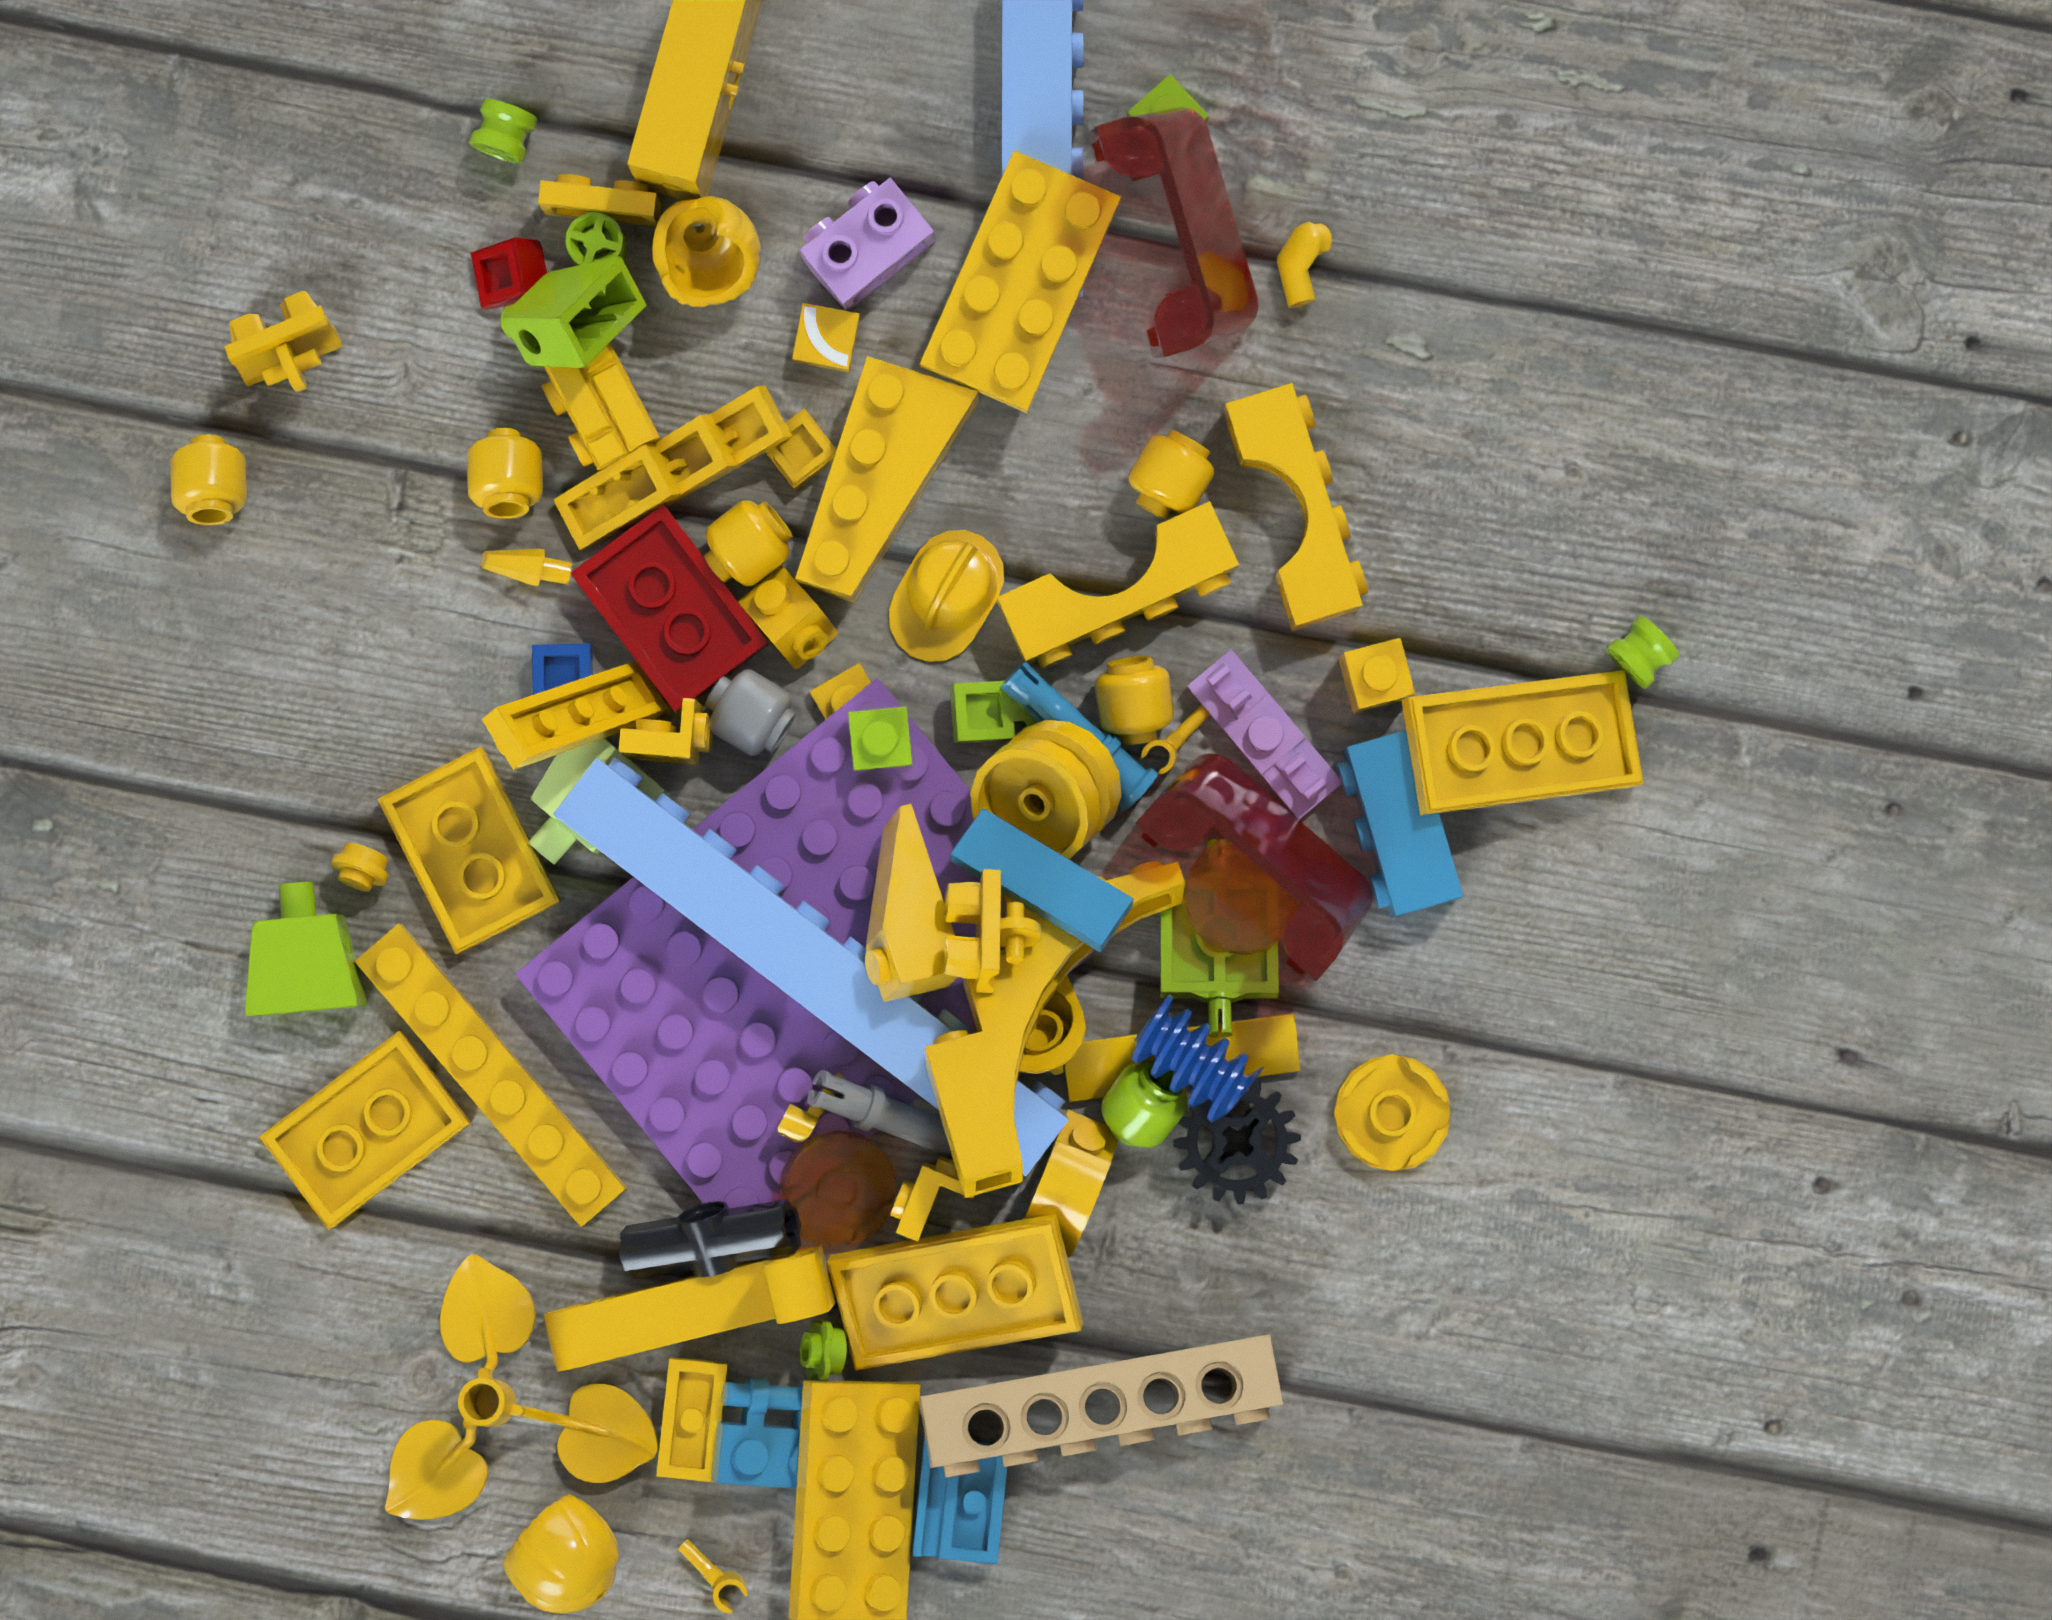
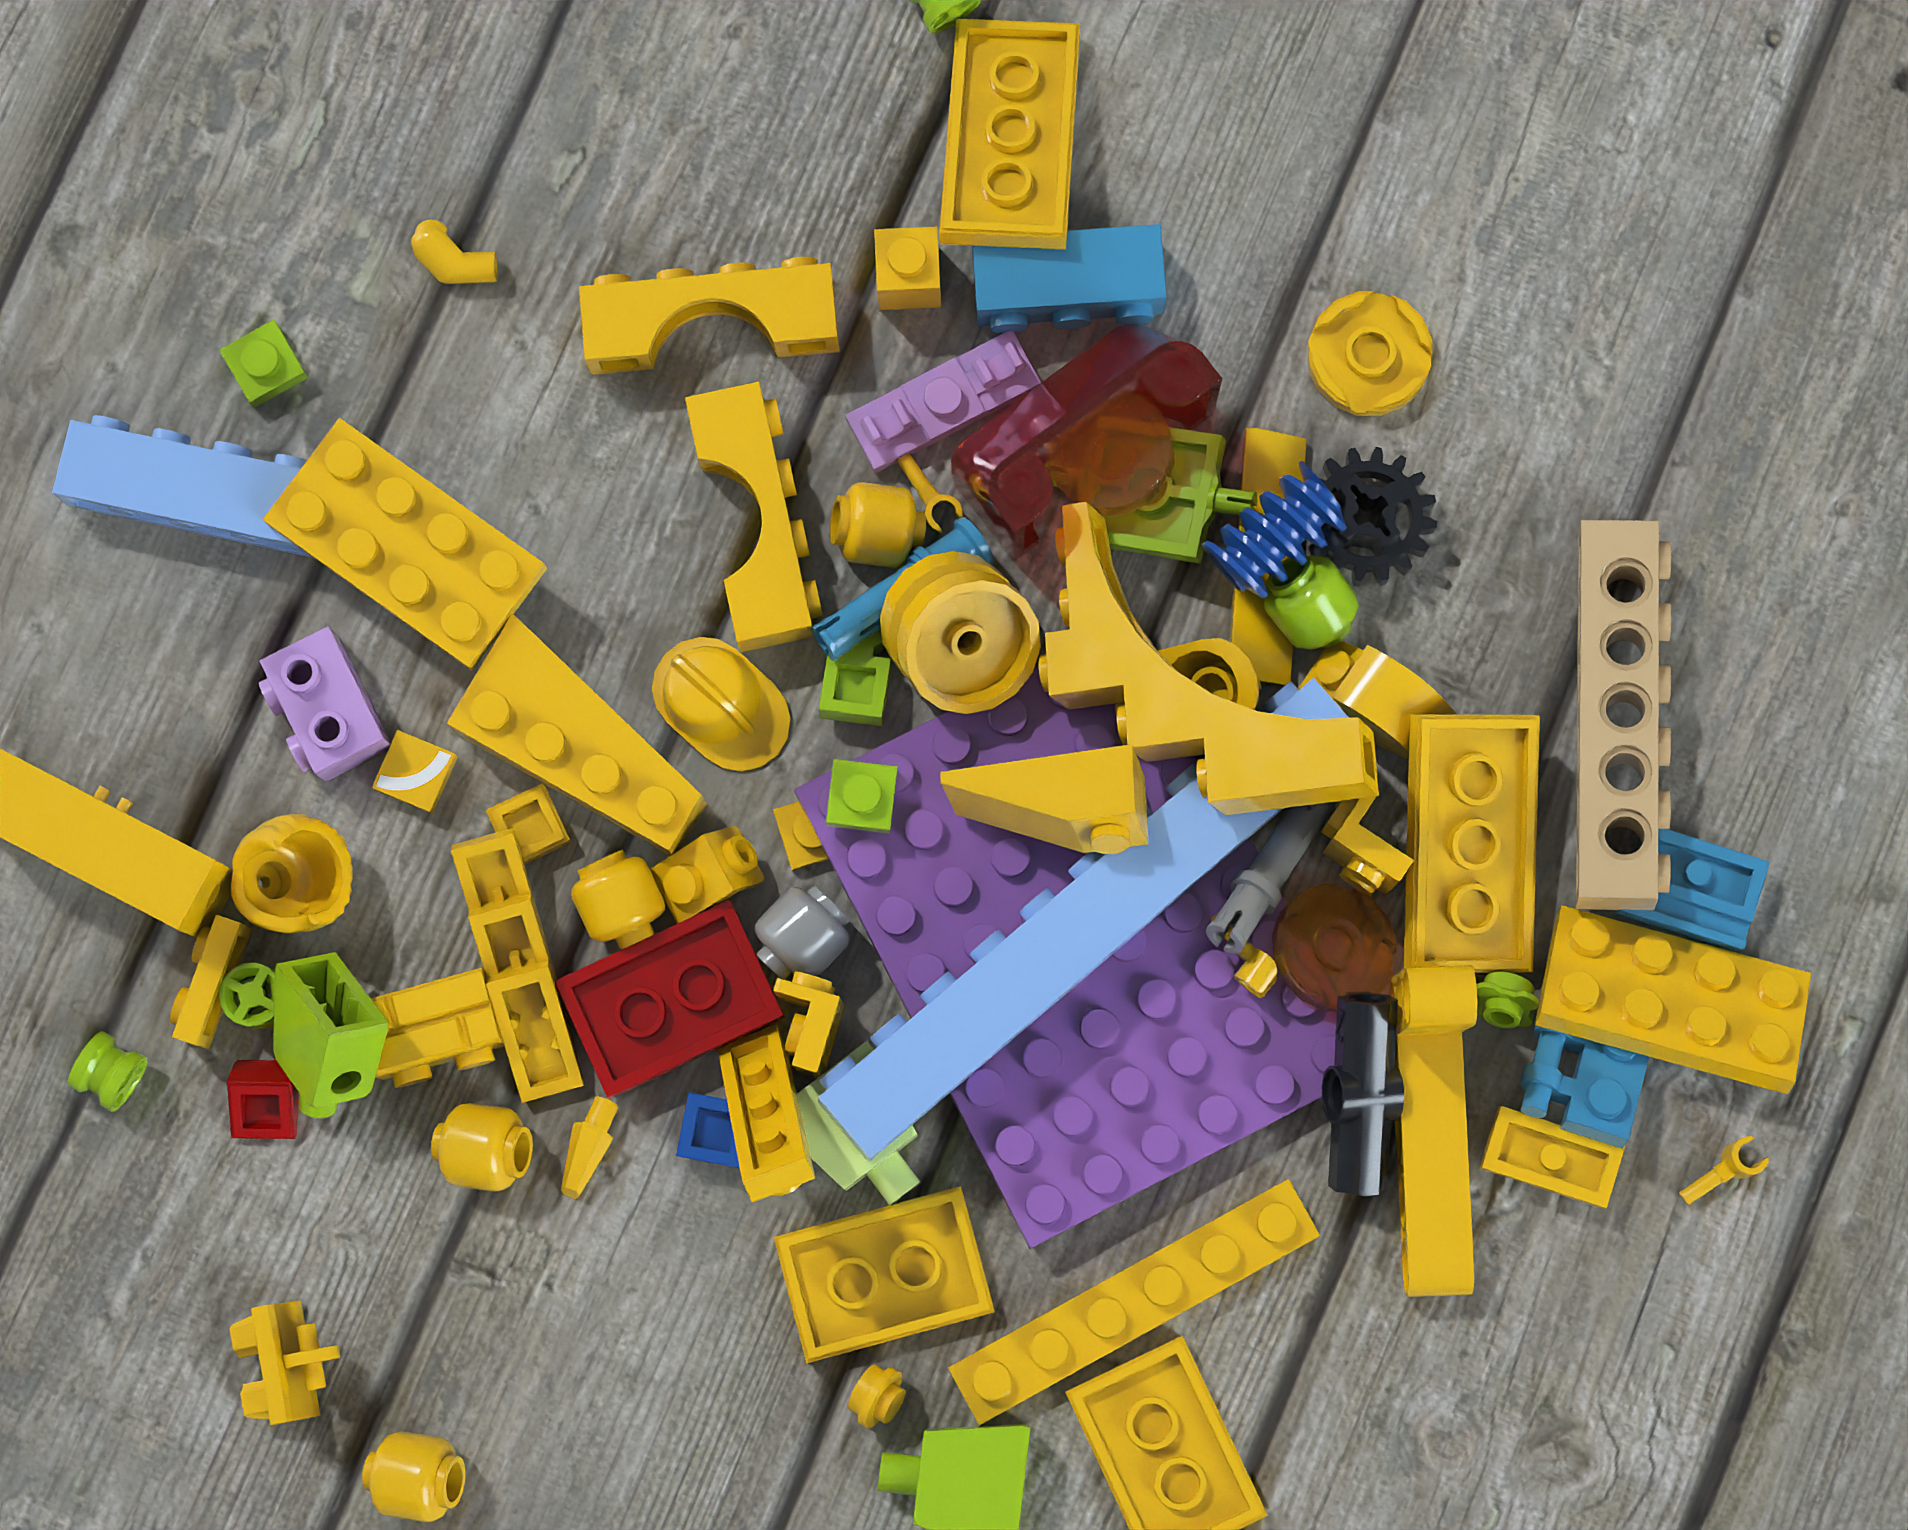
camera: 75 degrees left, 5 degrees down
yellow plant [385,1254,659,1520] -> none
yellow piece [503,1494,619,1614] -> none
yellow hips [944,869,1041,993] -> none
dark azure tile [950,808,1133,953] -> none
clear red windscreen [1087,107,1258,358] -> none
yellow head [1128,429,1215,520] -> none

